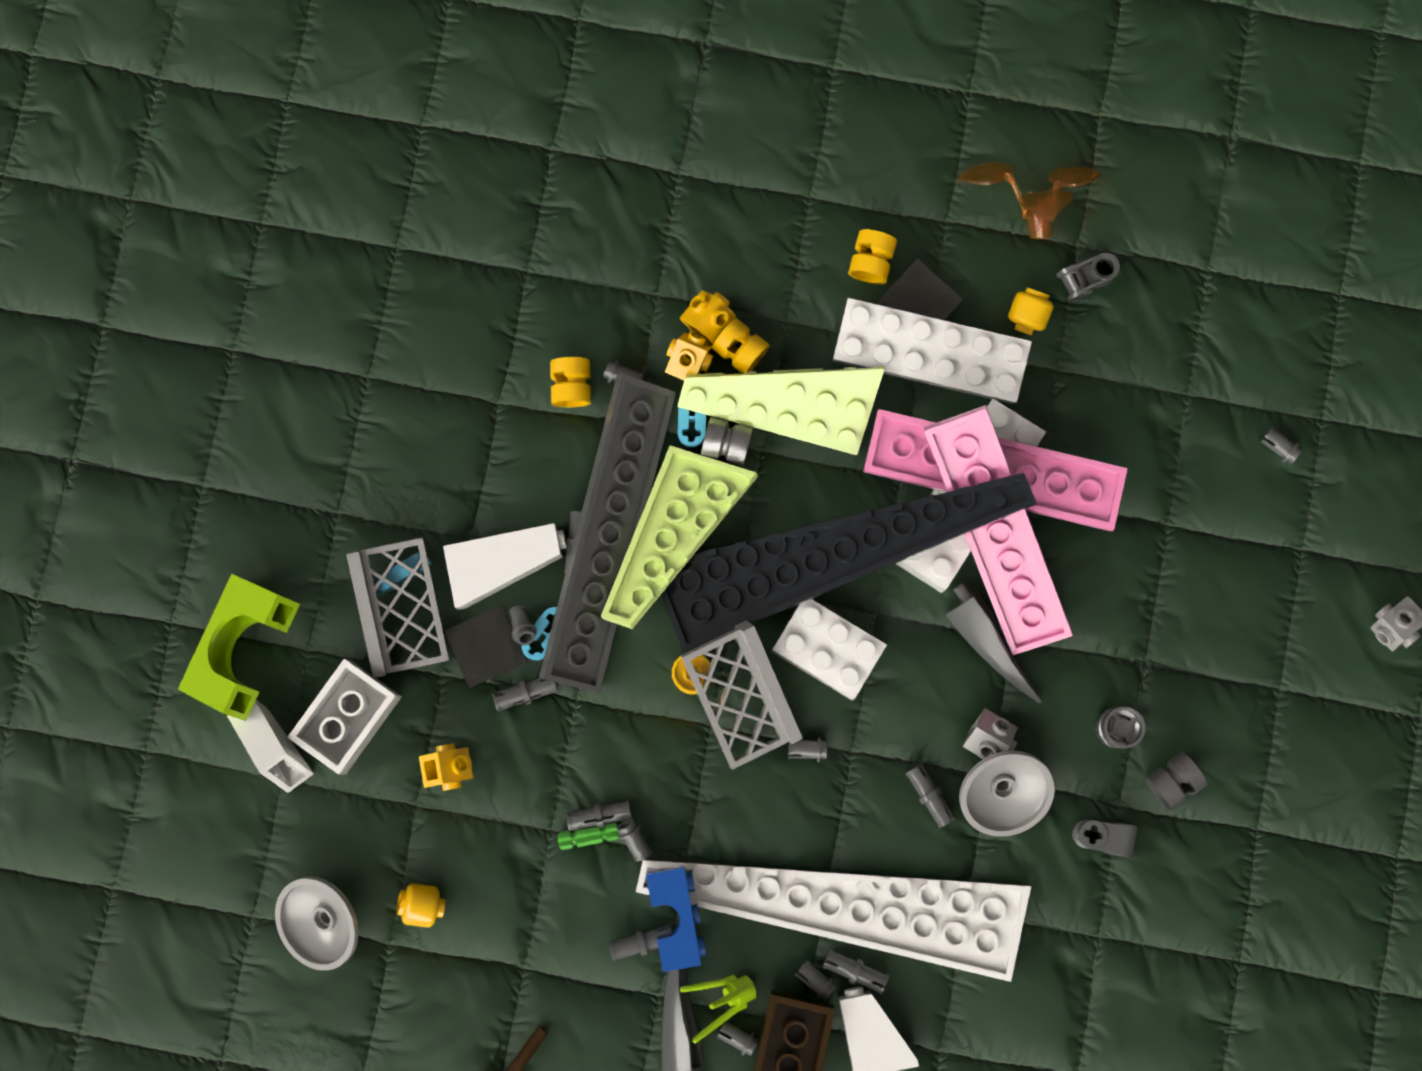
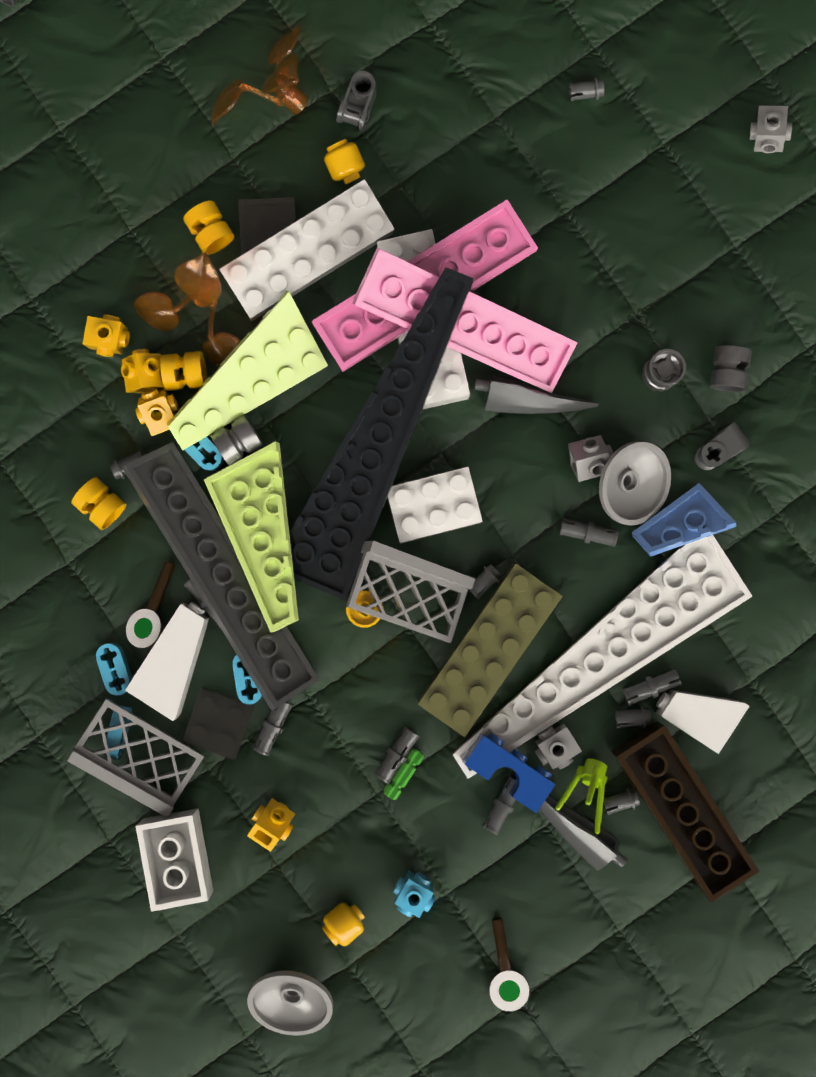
camera: 50 degrees left, 5 degrees up
lime arch [178,574,300,721] -> none
white slope [227,700,314,793] -> none
dark grey pin [508,605,537,645] -> none
dark grey pin [617,819,652,862] -> none
none -> yellow brick [82,315,130,357]
none -> medium azure beam [96,643,133,696]
none -> piece [126,561,175,649]
none -> clear orange plant [133,252,241,367]
none -> medium azure brick [392,870,435,918]
none -> olive brick [417,564,563,737]
none -> light grey brick [535,723,582,769]
none -> medium blue wing [632,483,736,557]

